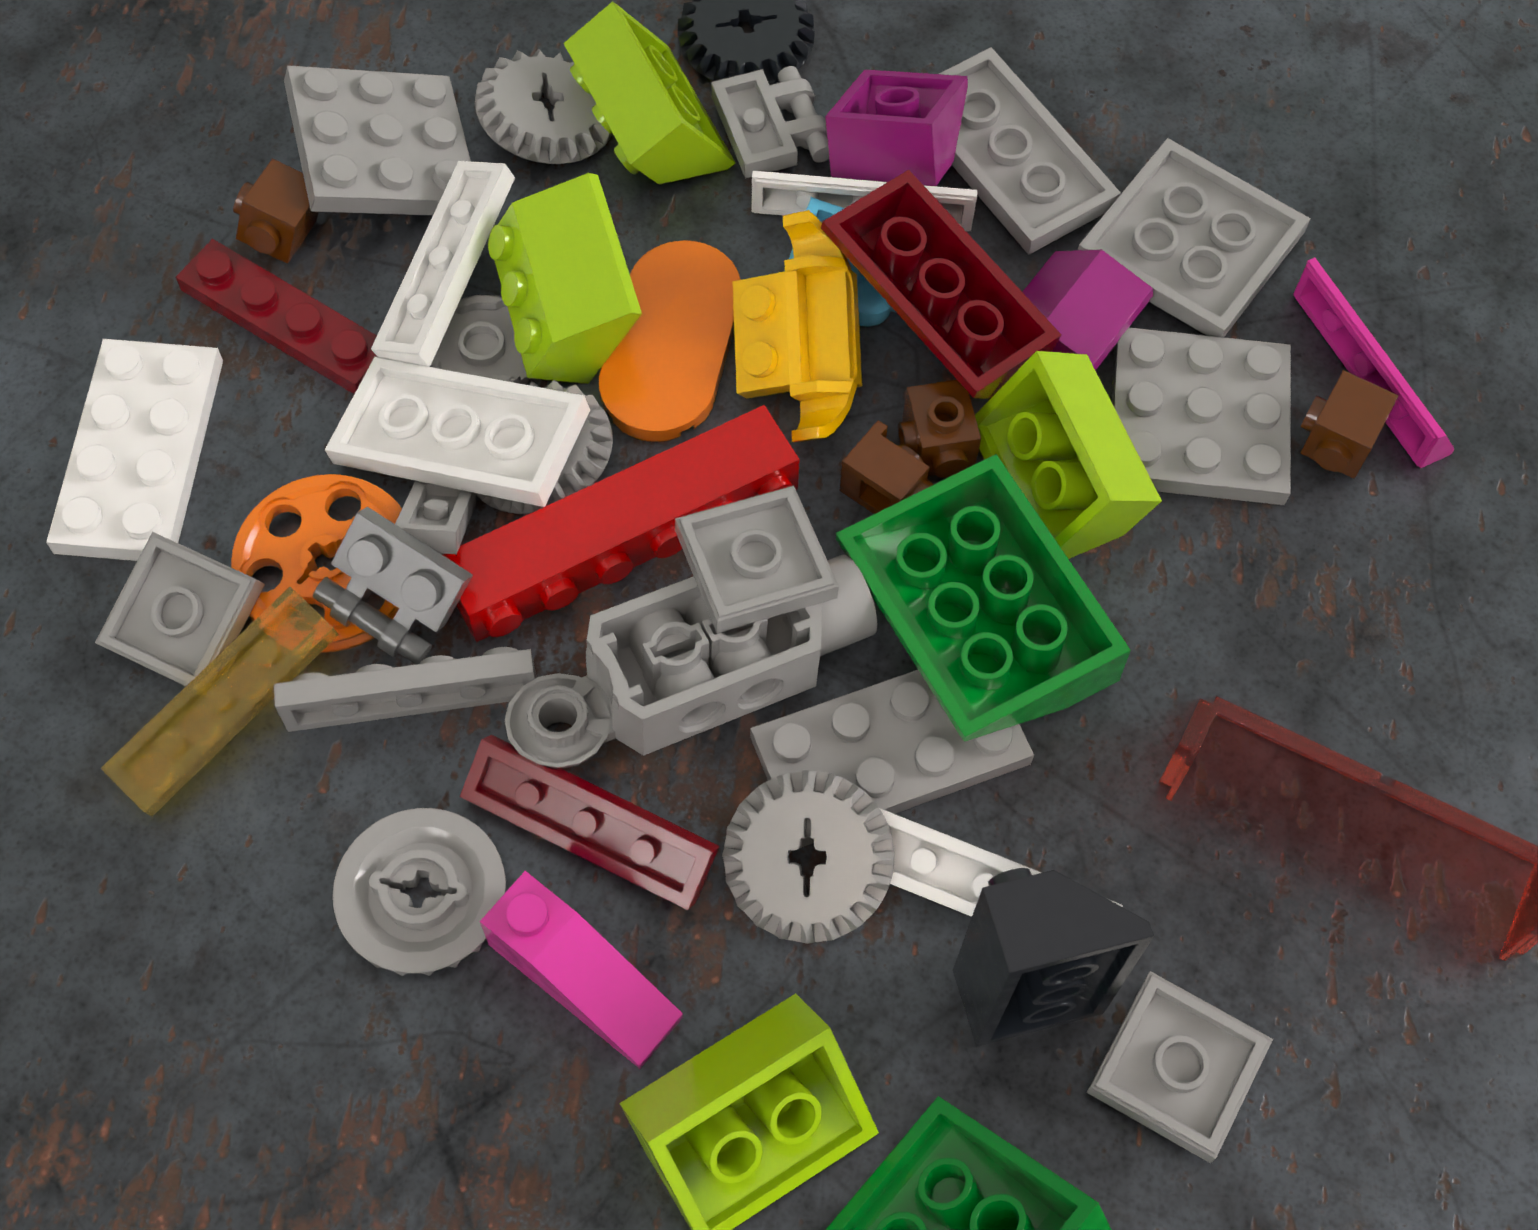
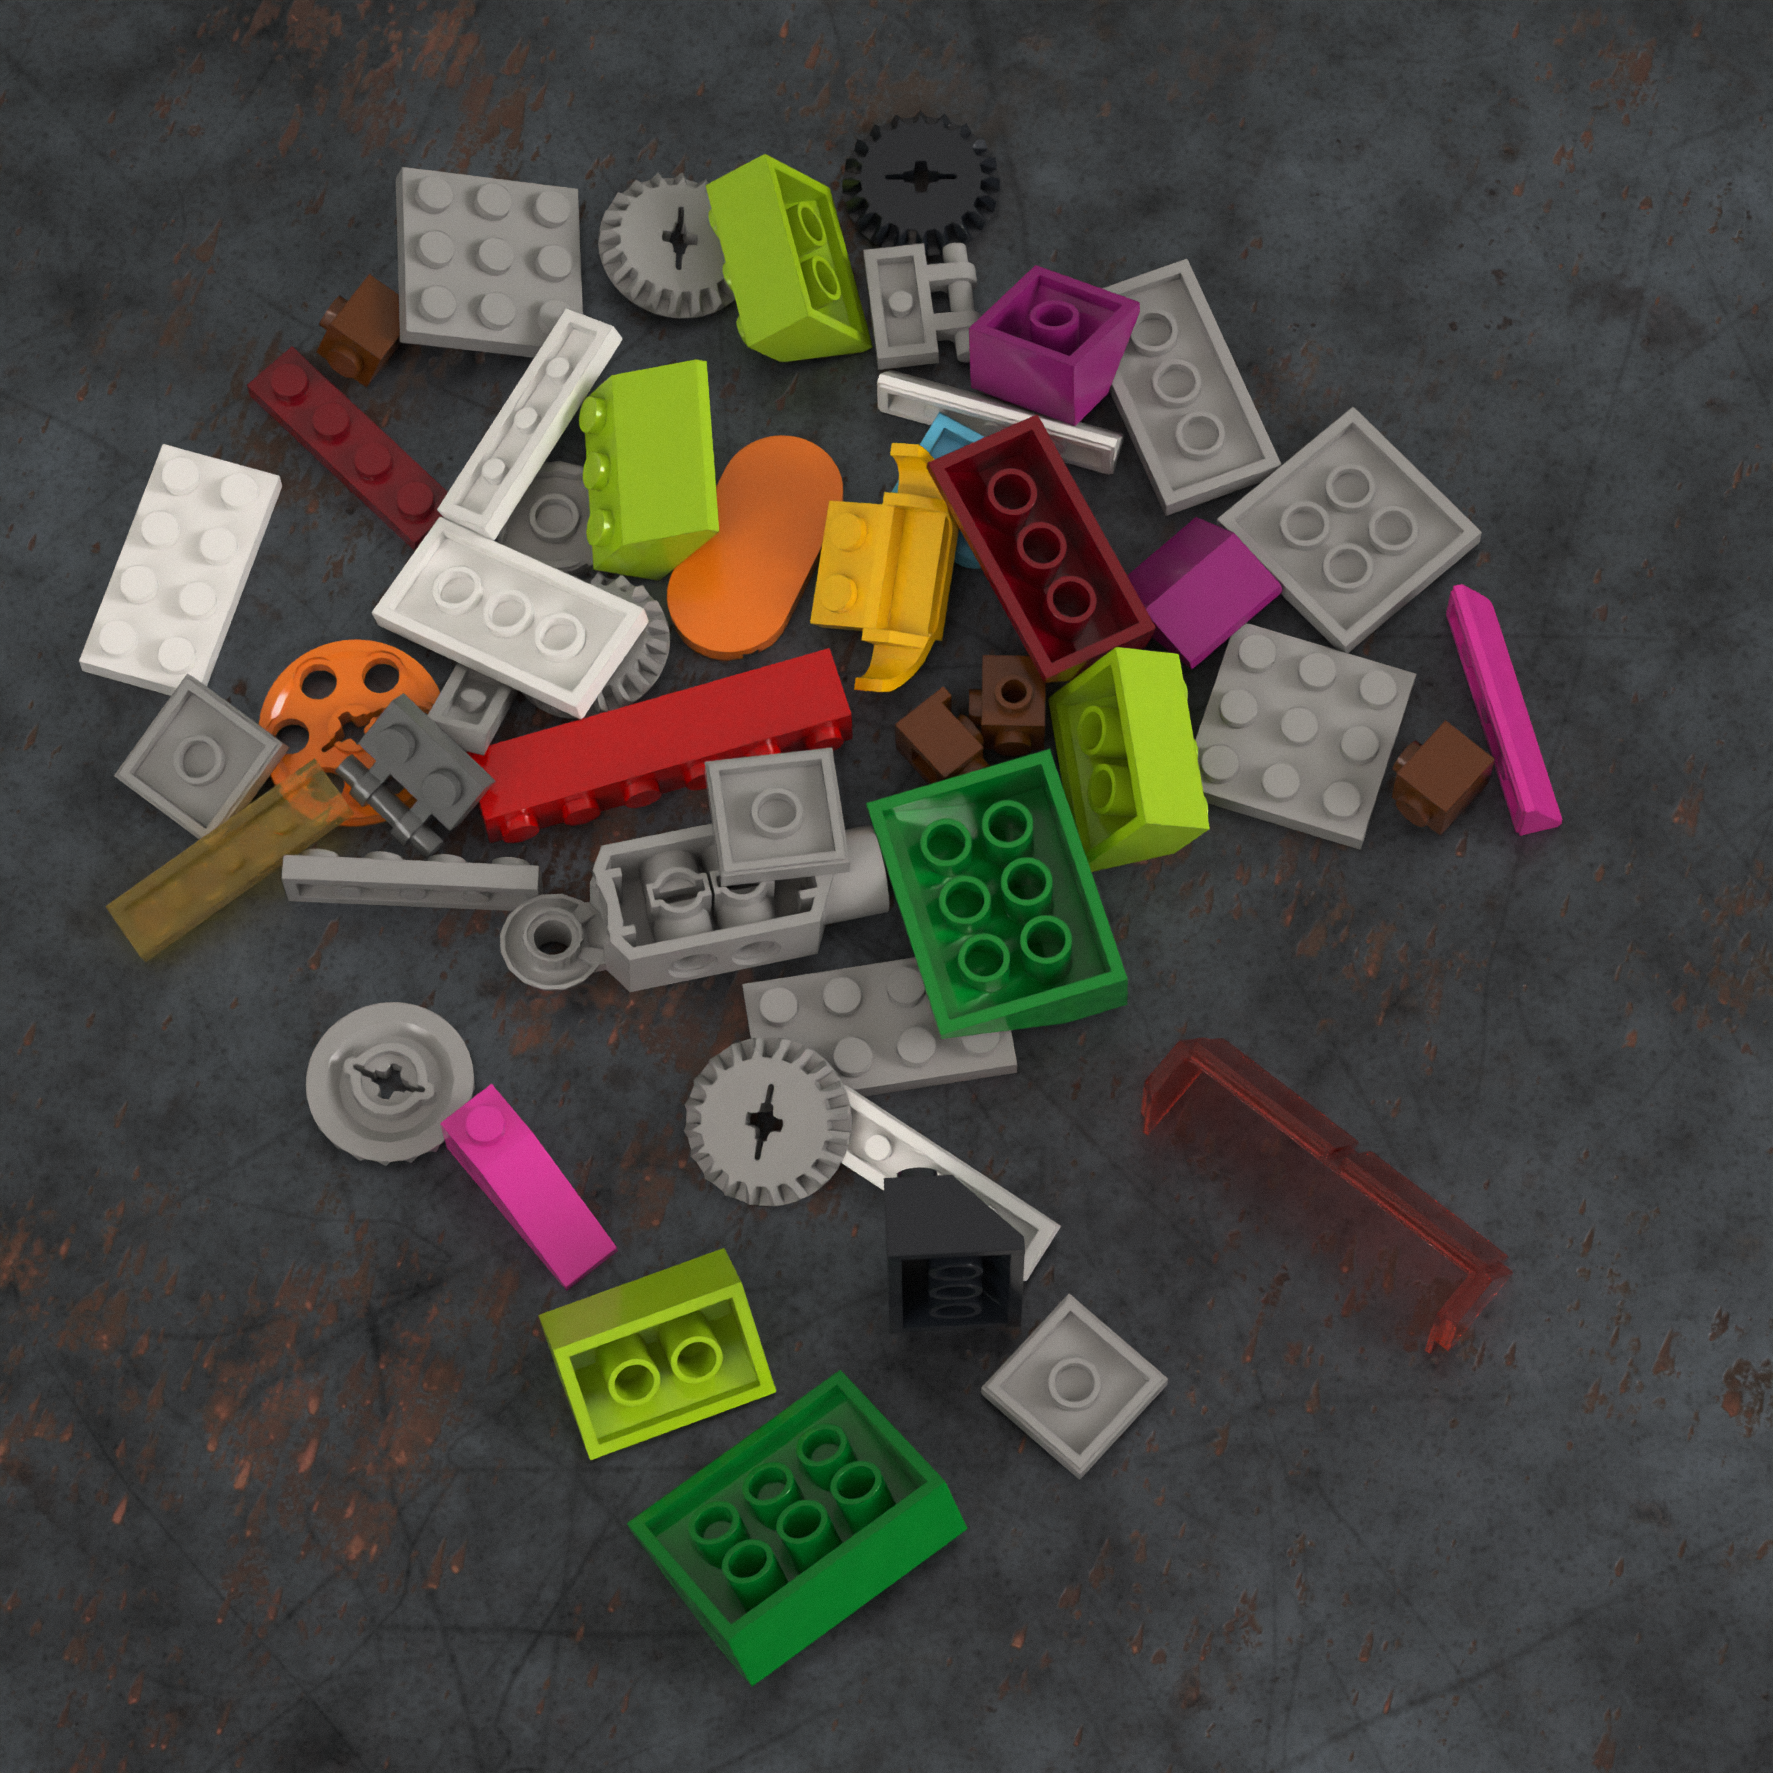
camera: 15 degrees right, 5 degrees up
plate [460,735,720,910] -> none

